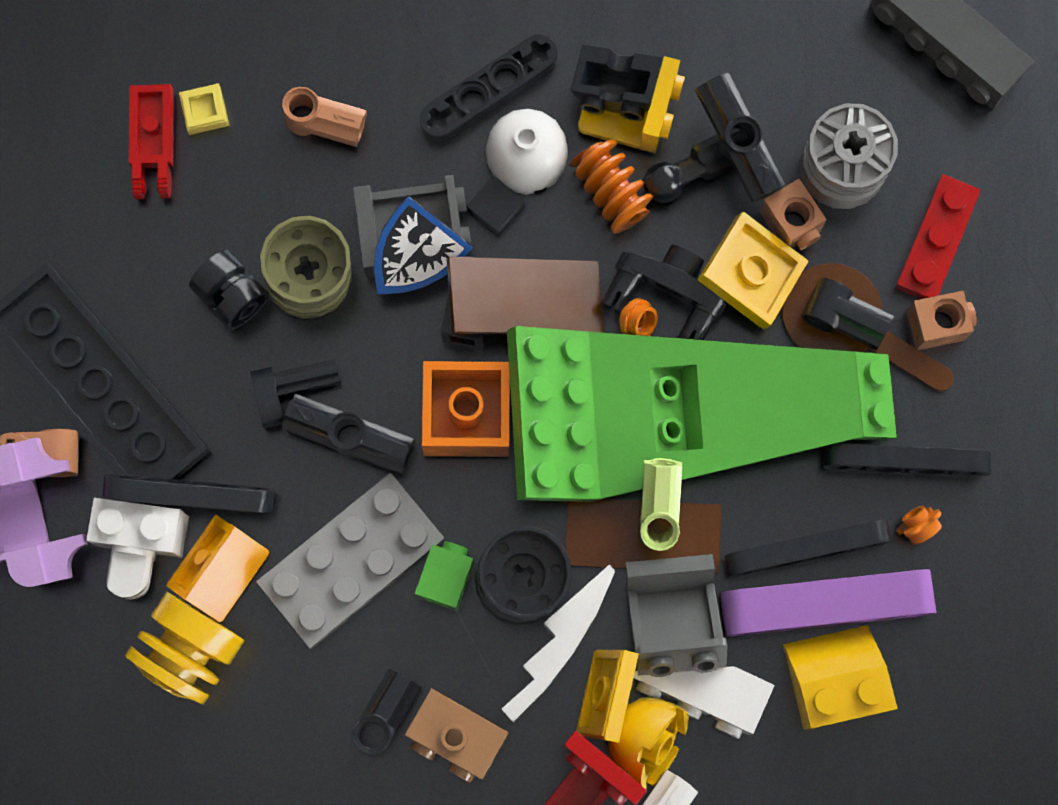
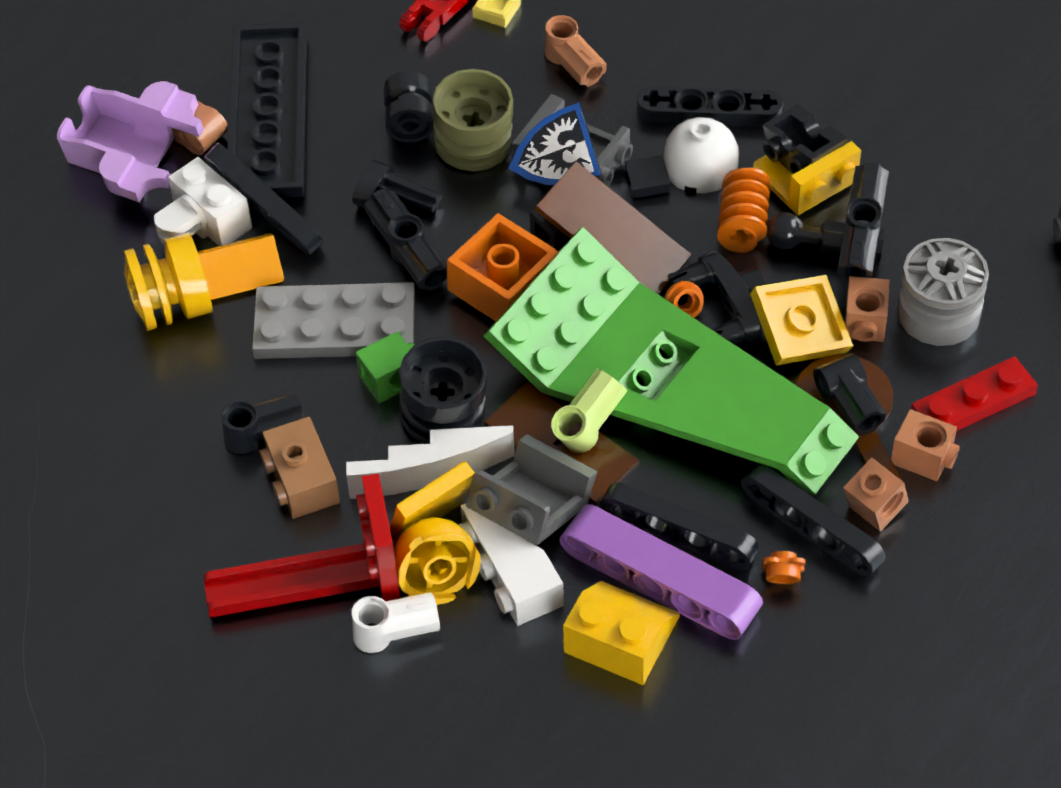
camera: 40 degrees right, 25 degrees down
none -> nougat brick [843,458,909,532]

